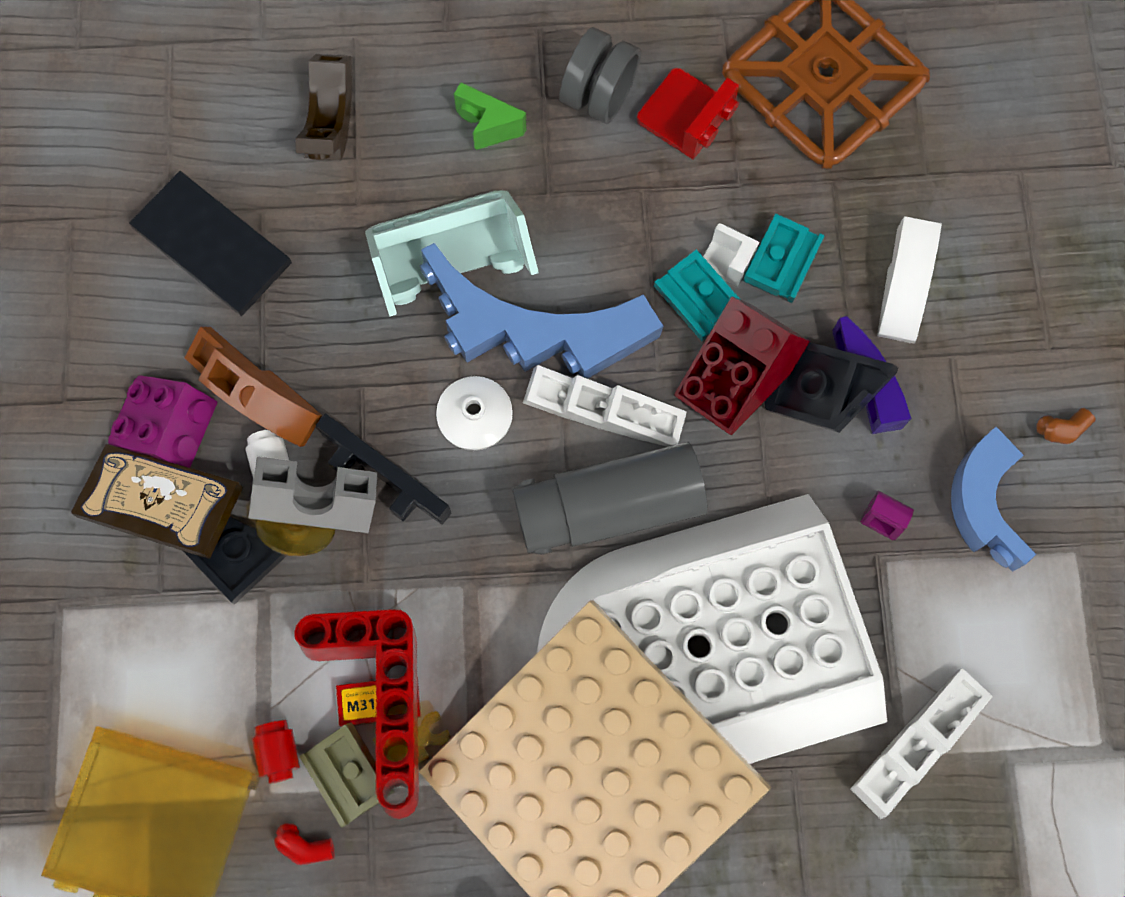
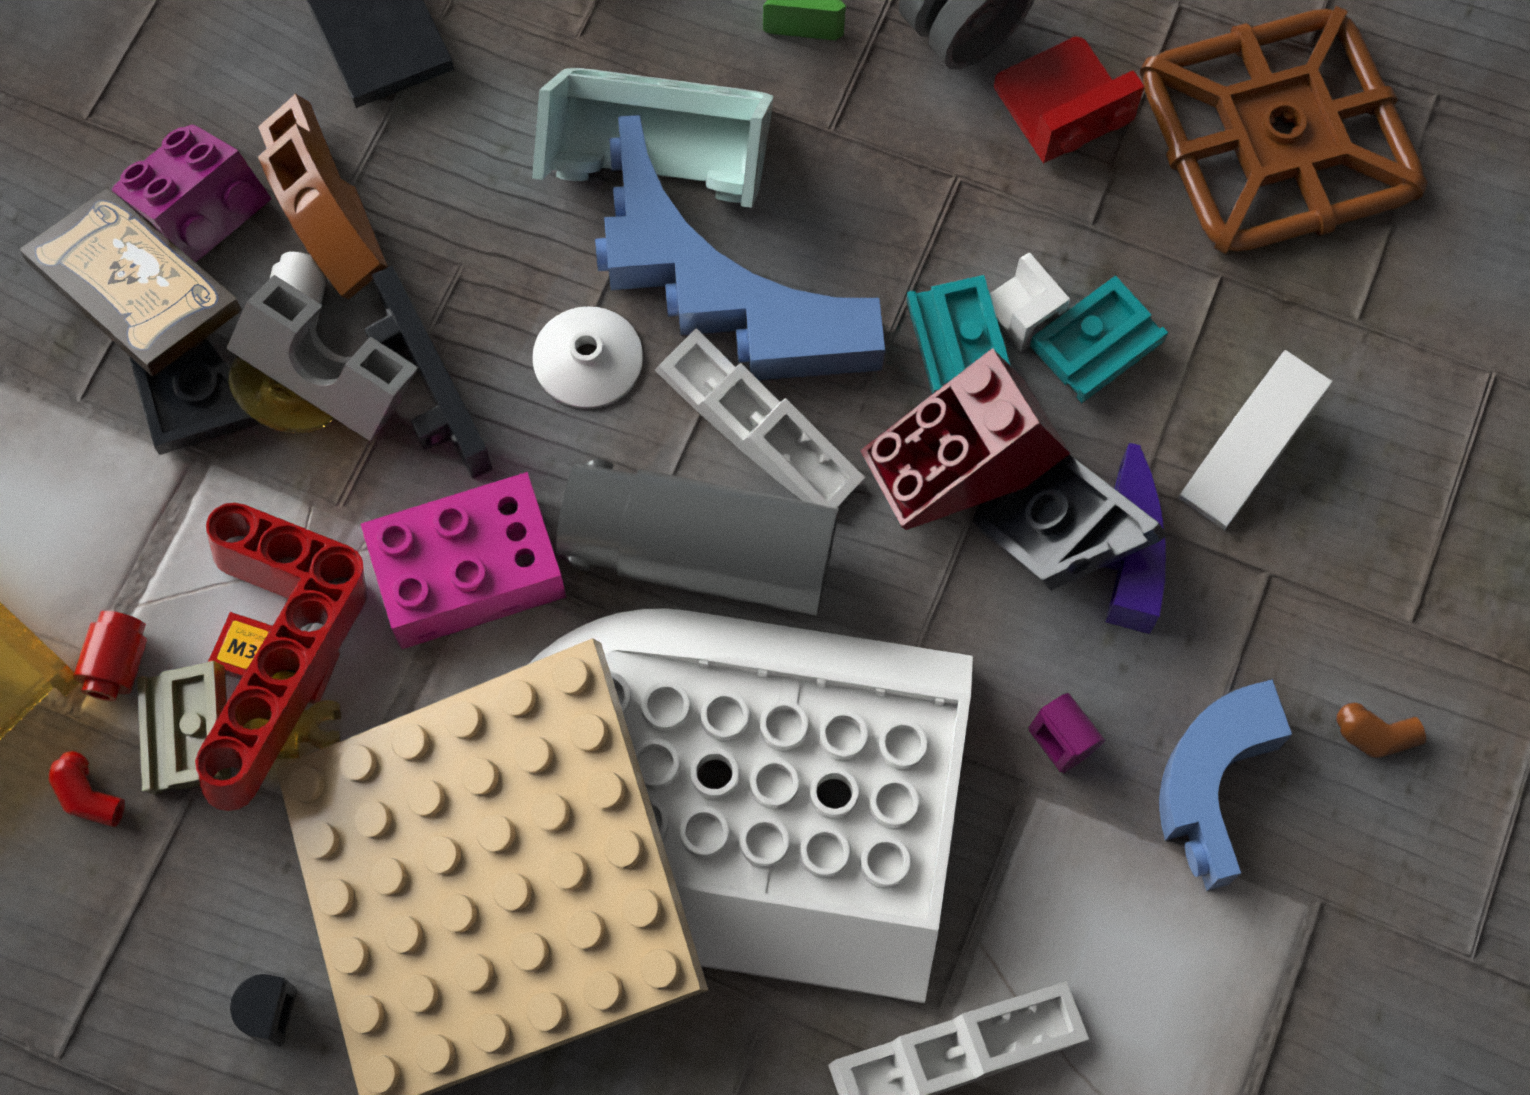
camera: 25 degrees right, 5 degrees down
none -> dark pink piece [360,472,566,650]

